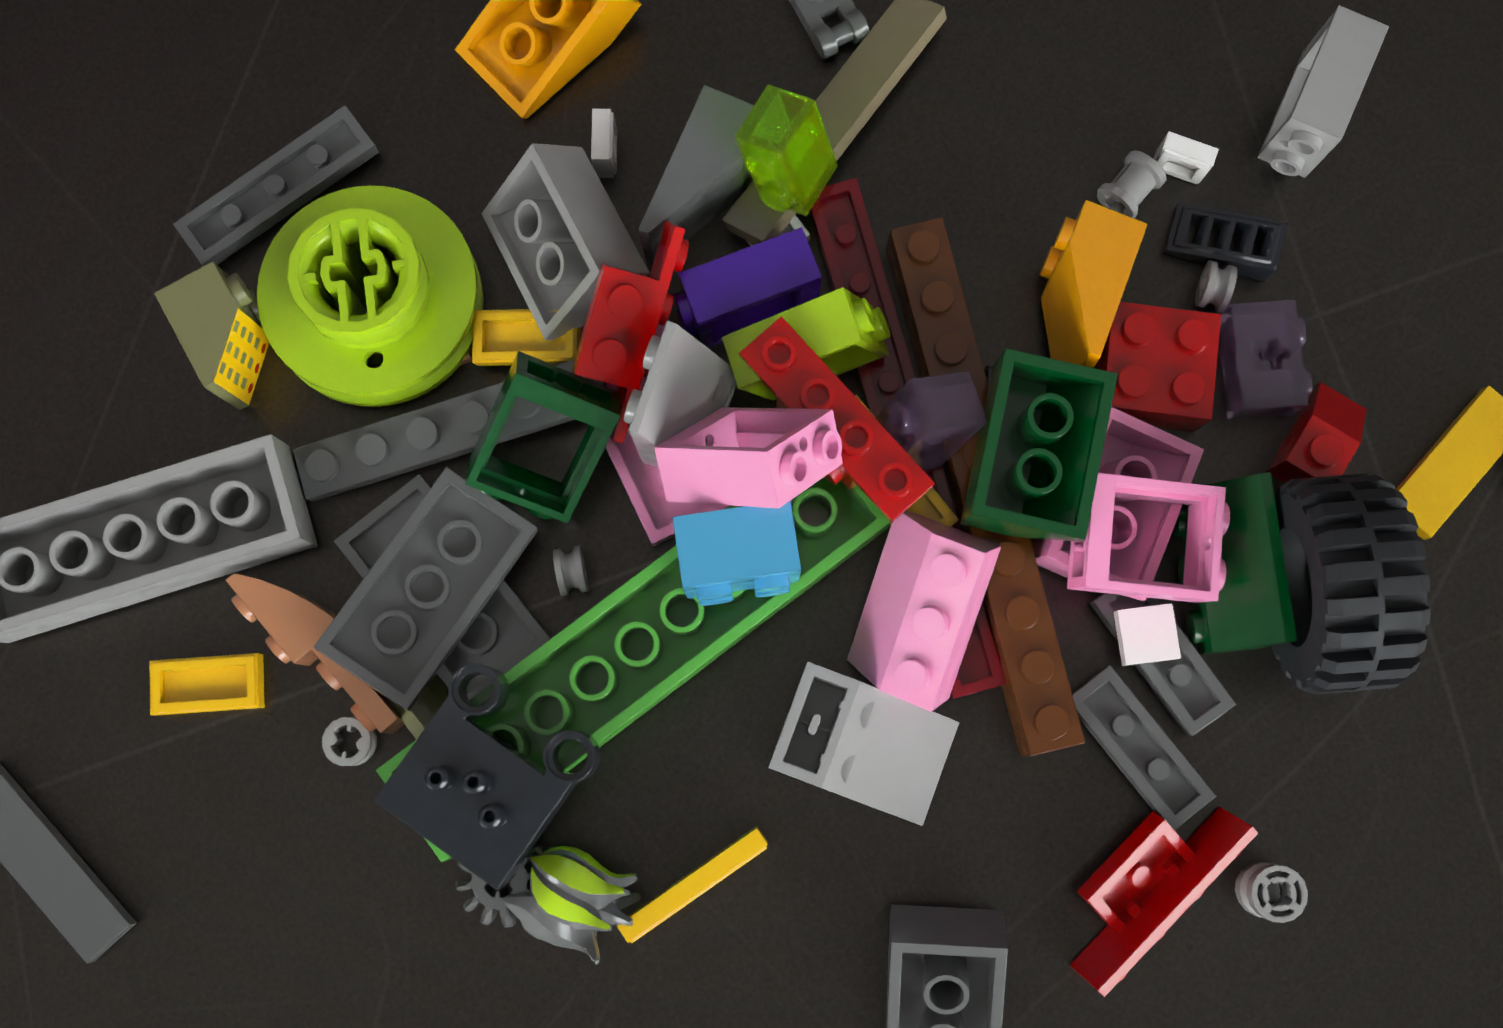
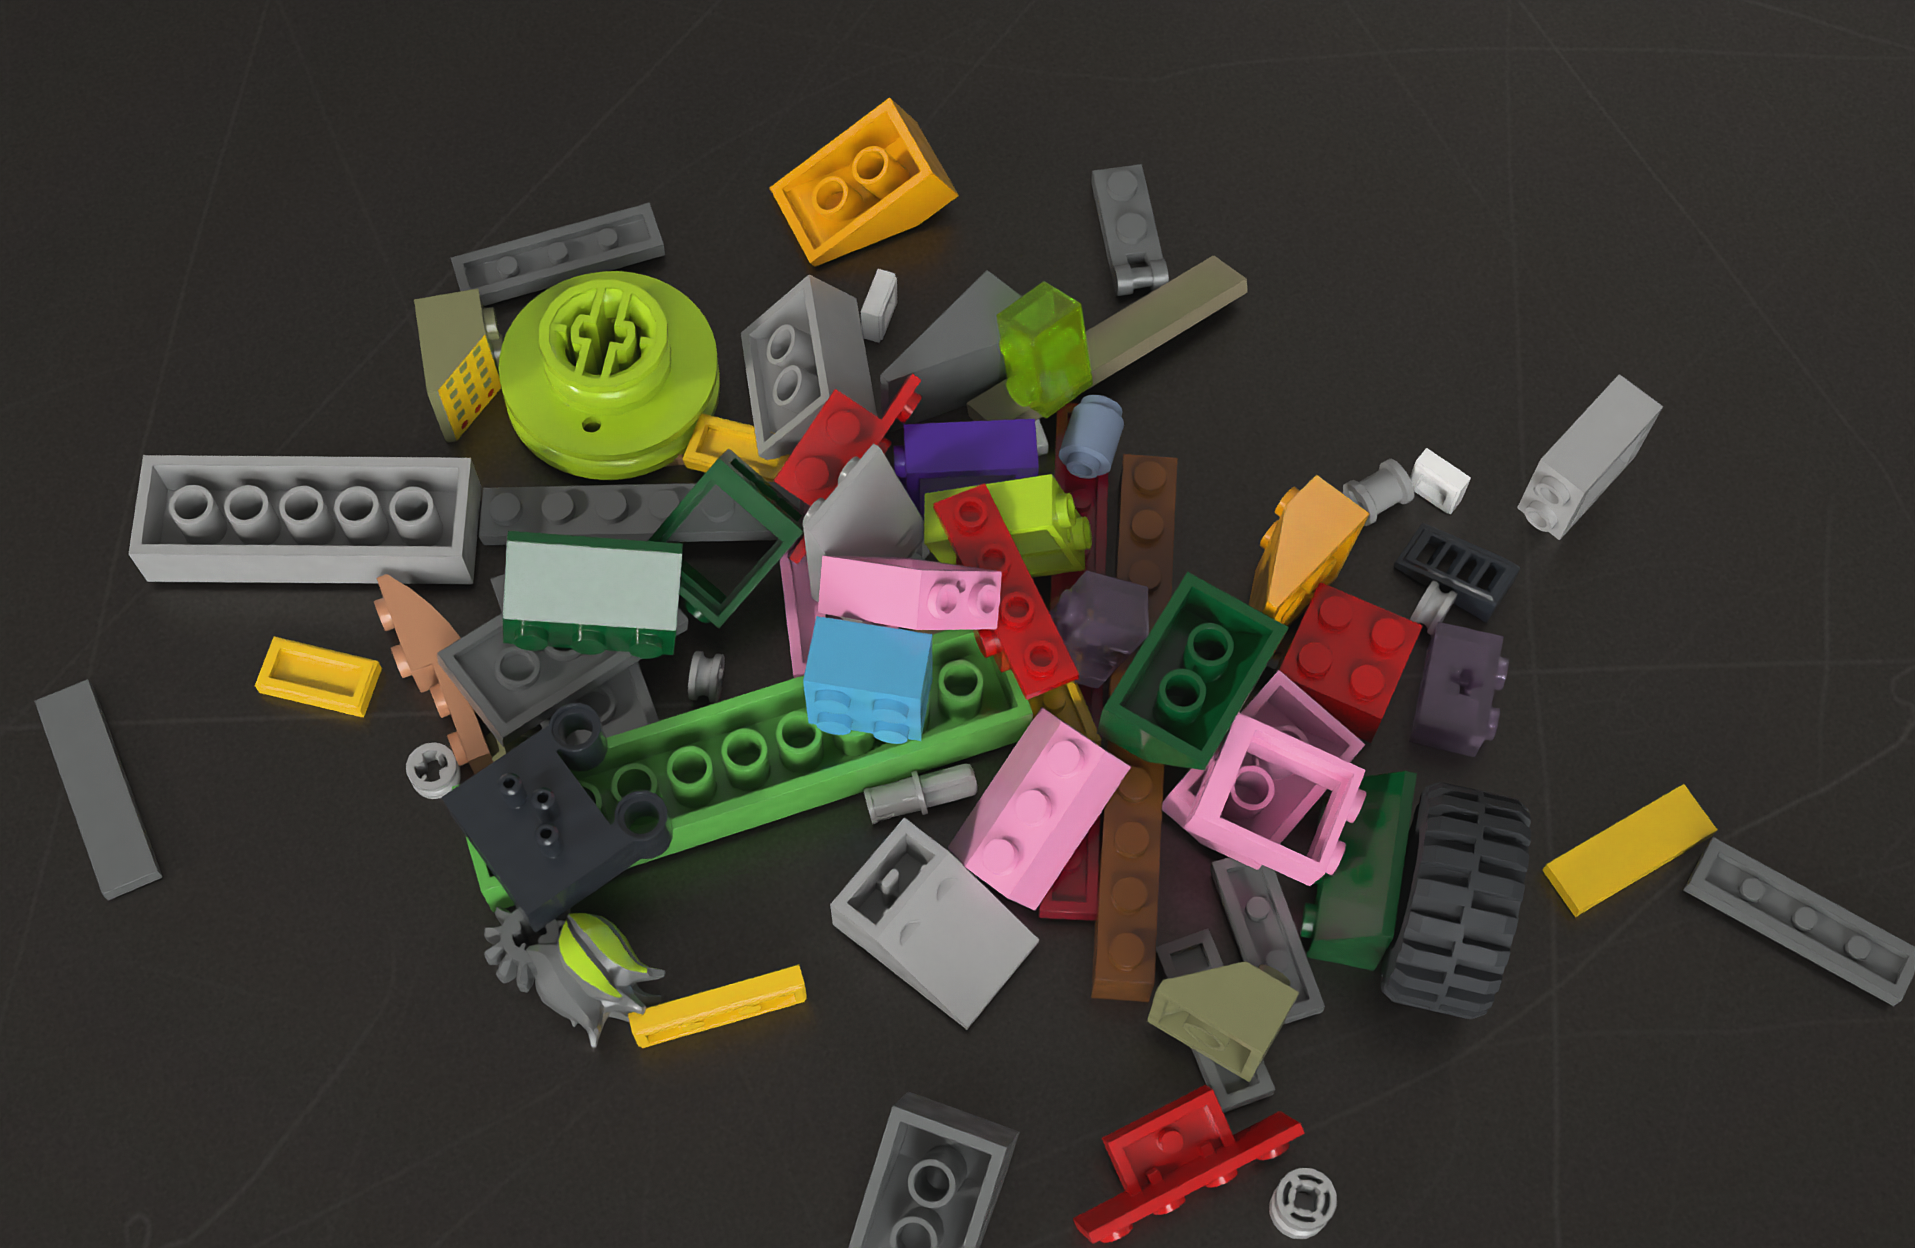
camera: 15 degrees right, 15 degrees down
white tile [1114,603,1181,666] -> none
red slope [1265,382,1367,483] -> none
none -> slope [503,531,683,659]
none -> light grey axle [863,763,978,824]
none -> sand blue brick [1059,395,1124,479]
none -> olive slope [1147,961,1299,1082]

